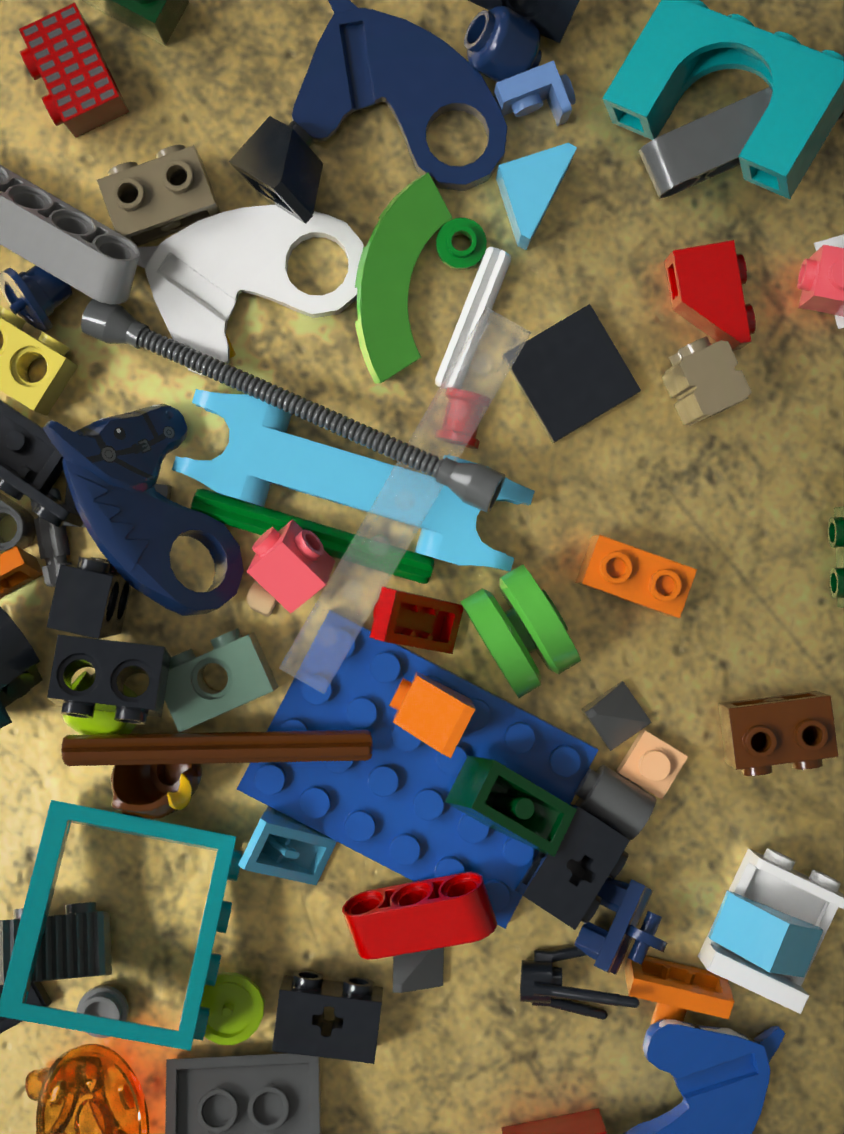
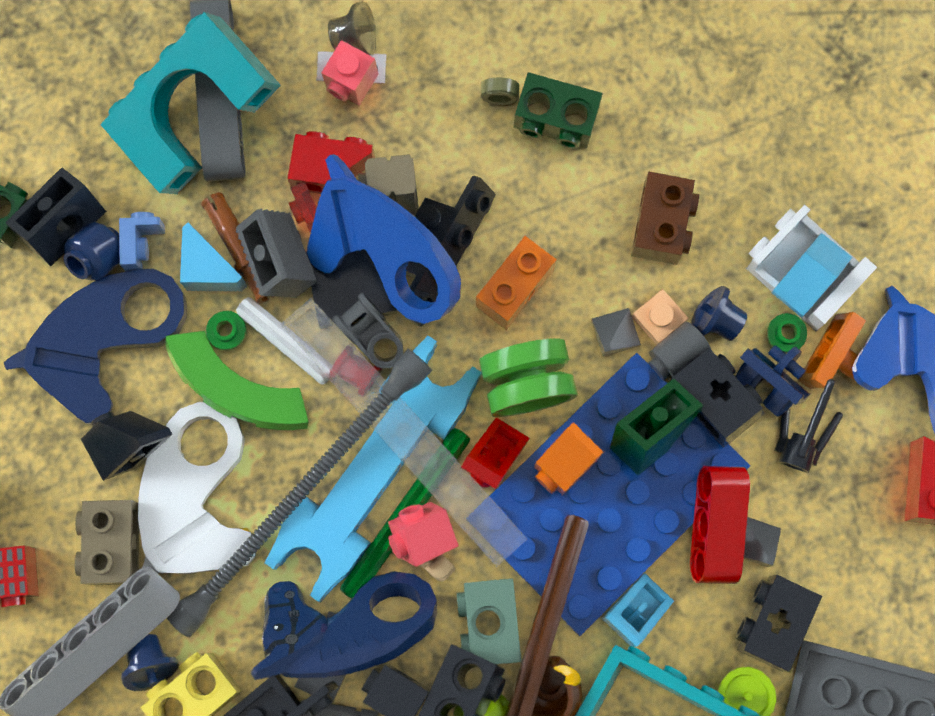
camera: 70 degrees left, 10 degrees down
none -> dark orange pin [201,192,275,304]
none -> dark grey brick [236,208,317,298]
none -> clear red plate [288,182,317,232]
none -> blue animal [307,154,461,324]
none -> dark grey piece [332,292,403,369]
none -> black bracket [406,175,495,327]
none -> dark blue piece [692,286,747,341]
none -> green plate [767,313,807,353]

